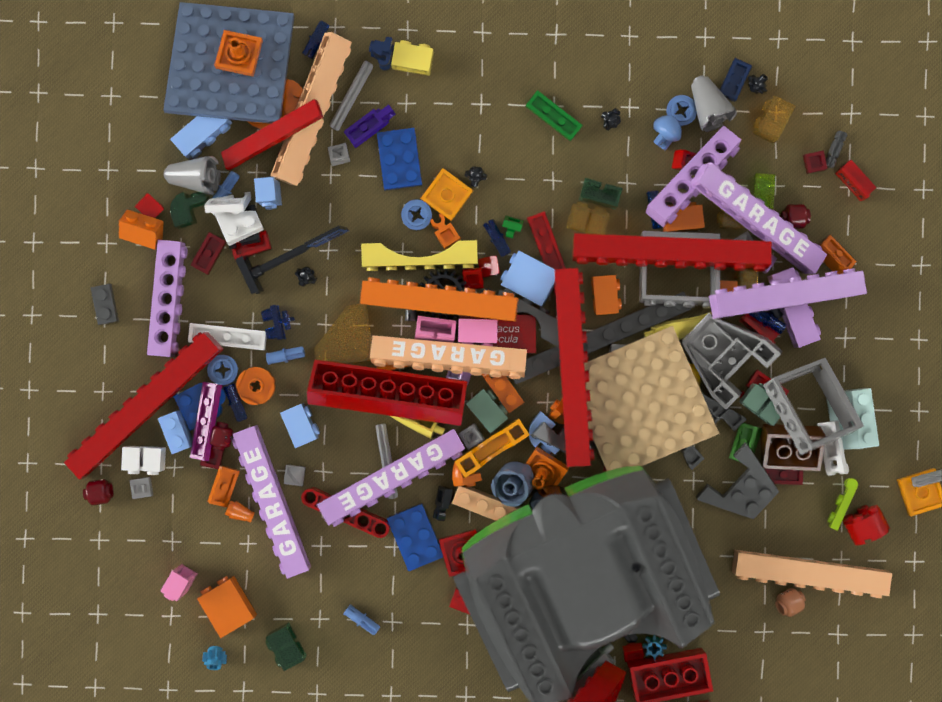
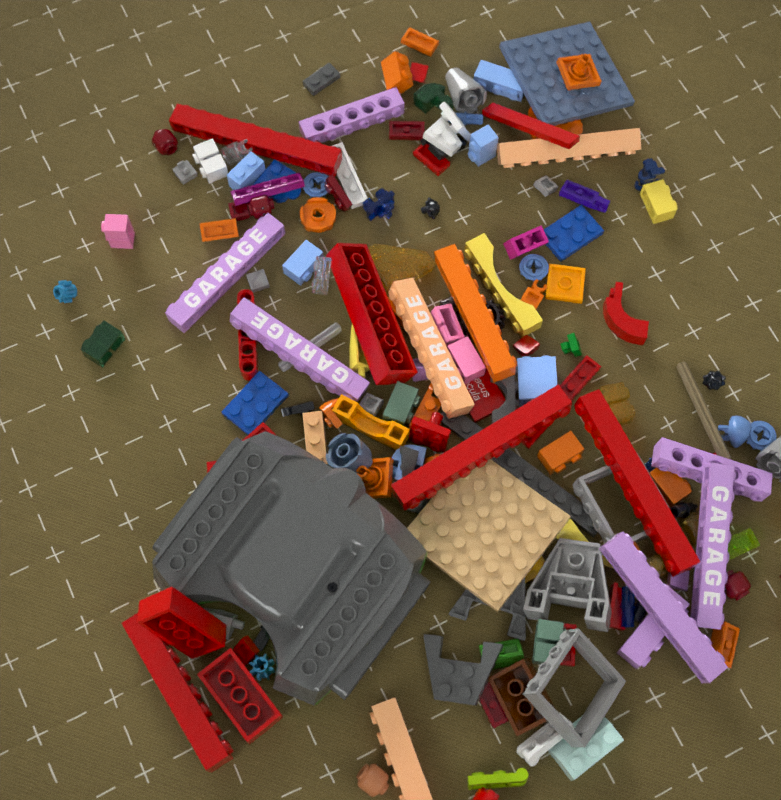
camera: 60 degrees right, 20 degrees down
orange brick [197,576,257,639] -> none
clear blue axle [223,383,248,422] -> none
orange cone [225,501,255,523] -> none
black piece [235,226,349,294] -> none
medium blue axle [266,346,305,365] -> none
clear blue axle [302,21,329,59] -> none
light grey axle [330,61,373,131] -> none
medium blue axle [343,604,380,635] -> none
red plate [462,267,484,289] -> none
black plant [464,166,487,187] -> none
clear blue axle [483,219,511,257] -> none
green plate [525,90,583,142] -> none
clear green piece [578,178,623,210] -> none
none -> clear plate [220,139,253,165]
none -> clear plate [312,256,331,295]
none -> dark red plate [325,174,353,213]
none -> orange plate [401,27,439,57]
none -> red plate [409,412,451,453]
none -> dark pink brick [503,225,549,260]
none -> red arch [603,282,649,346]
none -> black axle [669,502,698,519]
none -> dark tan axle [676,361,731,459]

